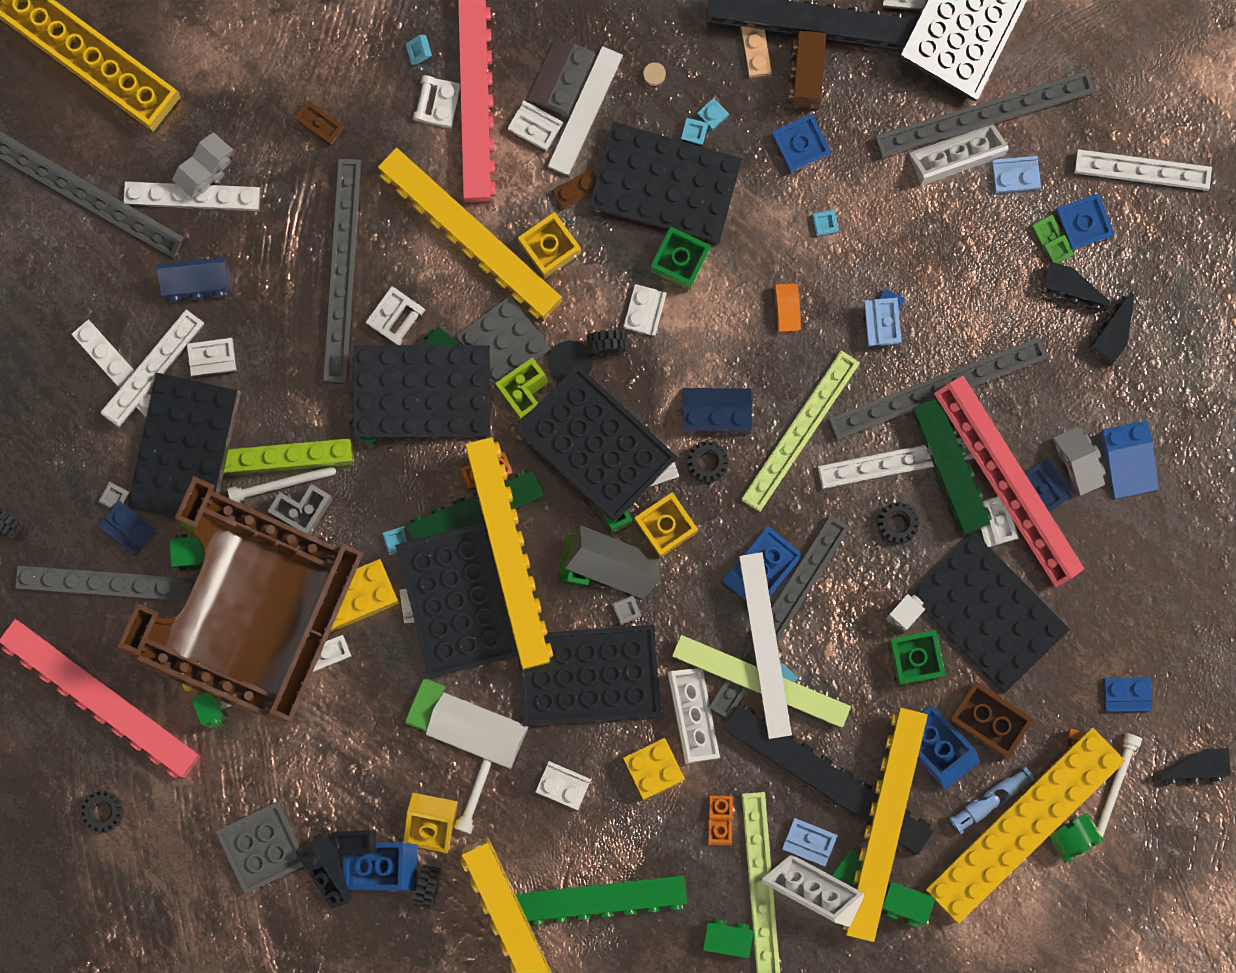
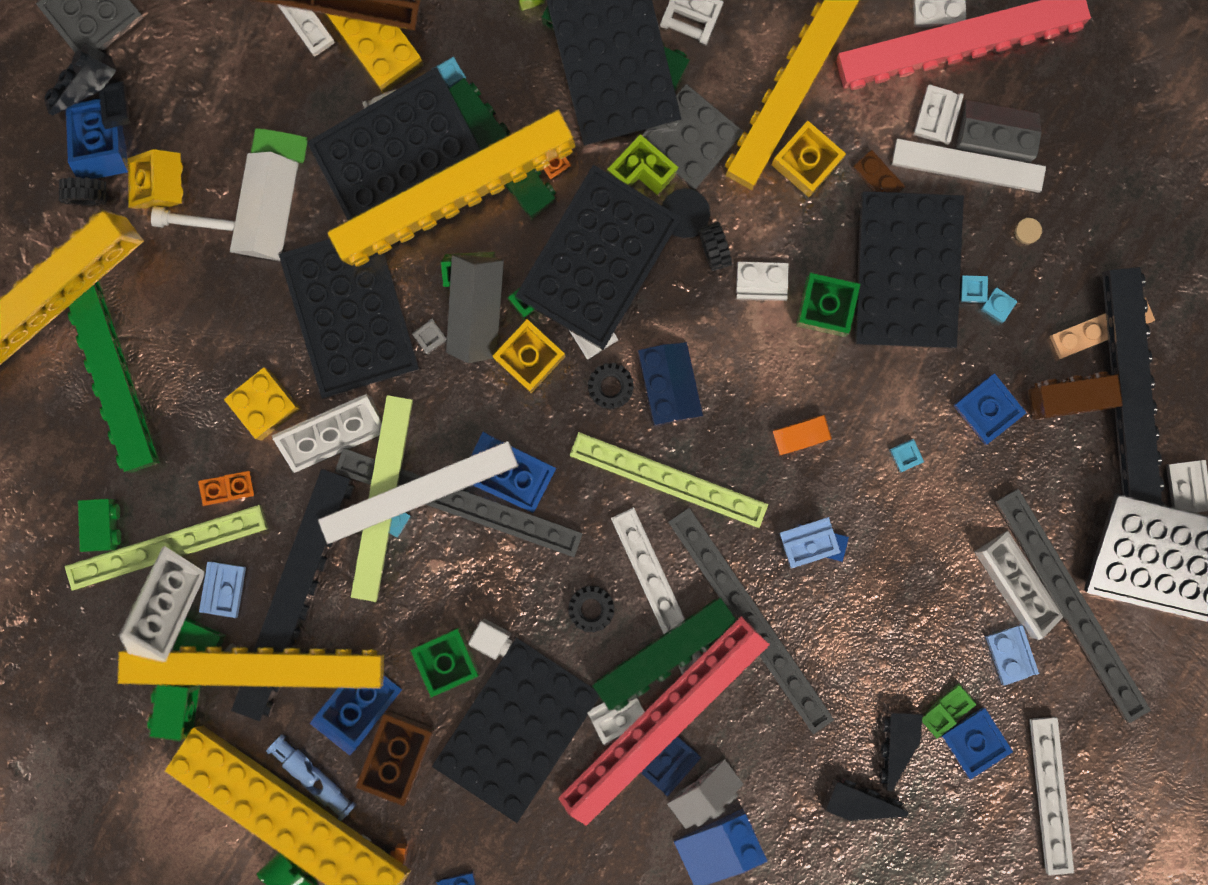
camera: 80 degrees right, 5 degrees up
white plate [536,762,591,810] -> none

